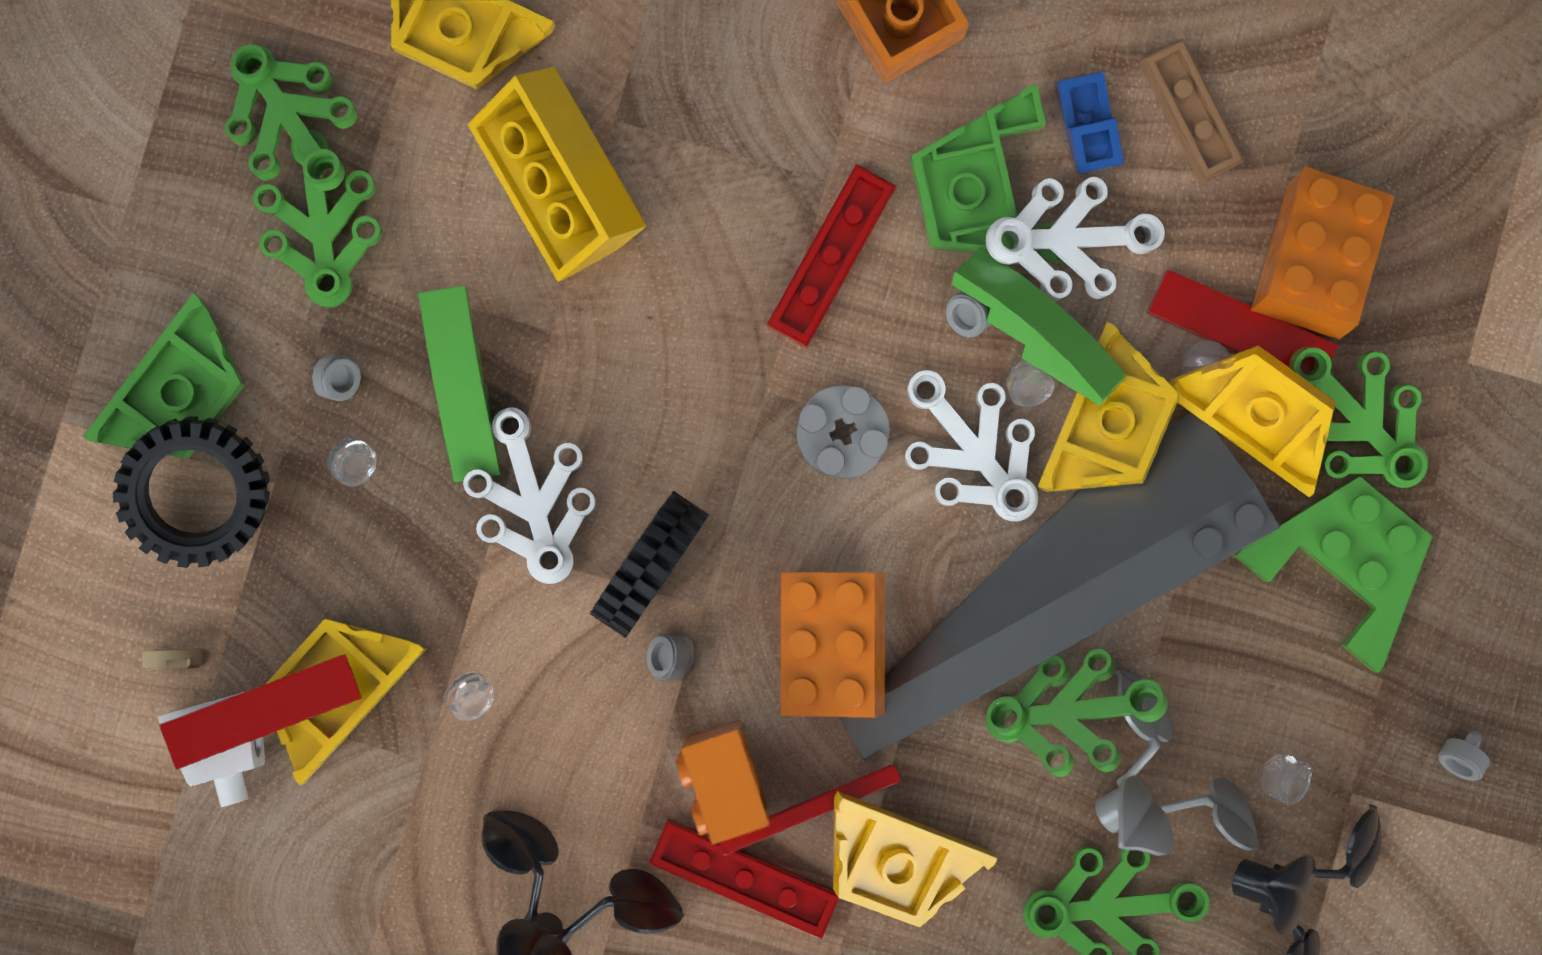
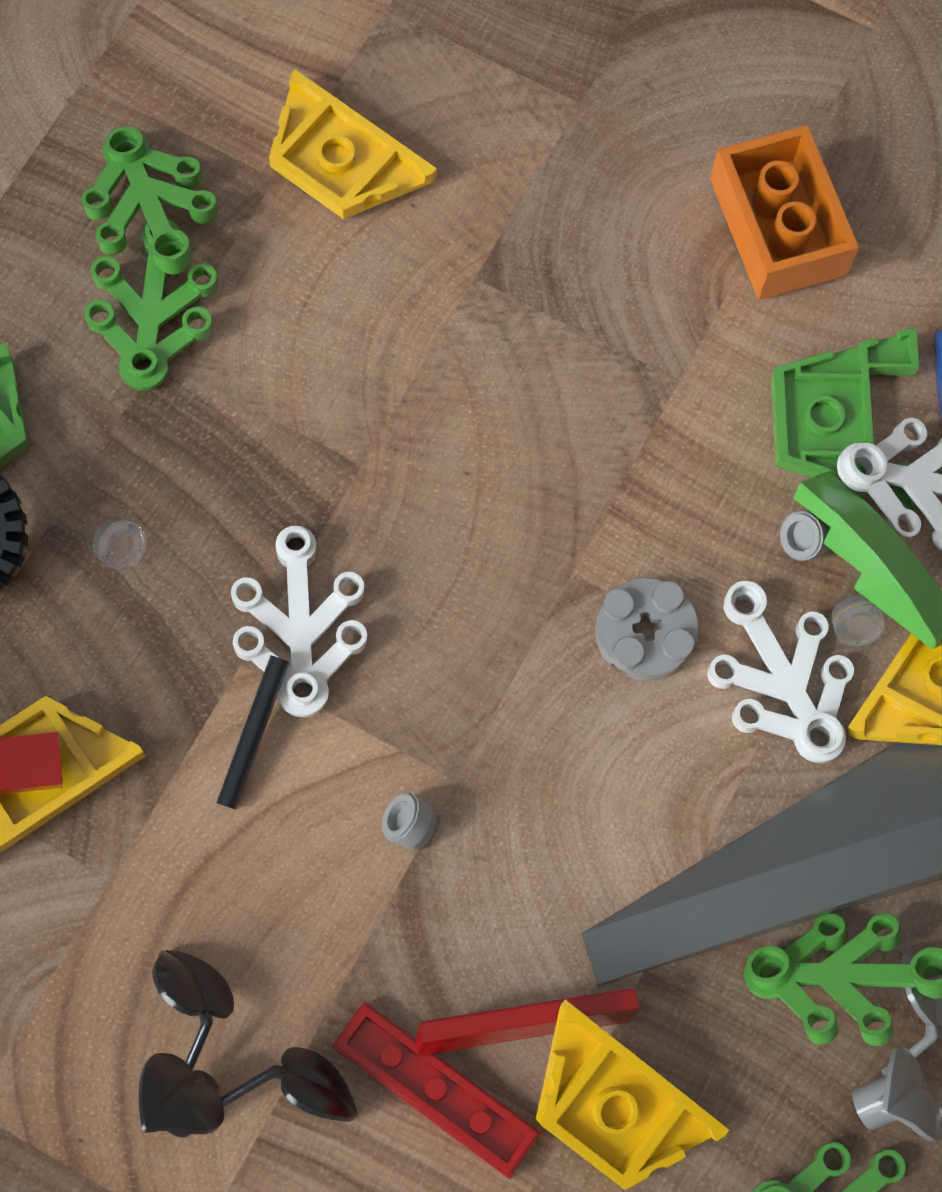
camera: 10 degrees right, 15 degrees down
light grey tile [312,353,361,401] -> none
bright green slope [418,285,501,483] -> none
clear tile [444,670,495,721] -> none
yellow slope [467,66,647,282] -> none
black tyre [590,491,709,638] -> none
orange brick [675,720,769,845] -> none
red tile [767,164,896,349] -> none
orange brick [780,572,885,718] -> none
none -> black bar [216,655,290,810]

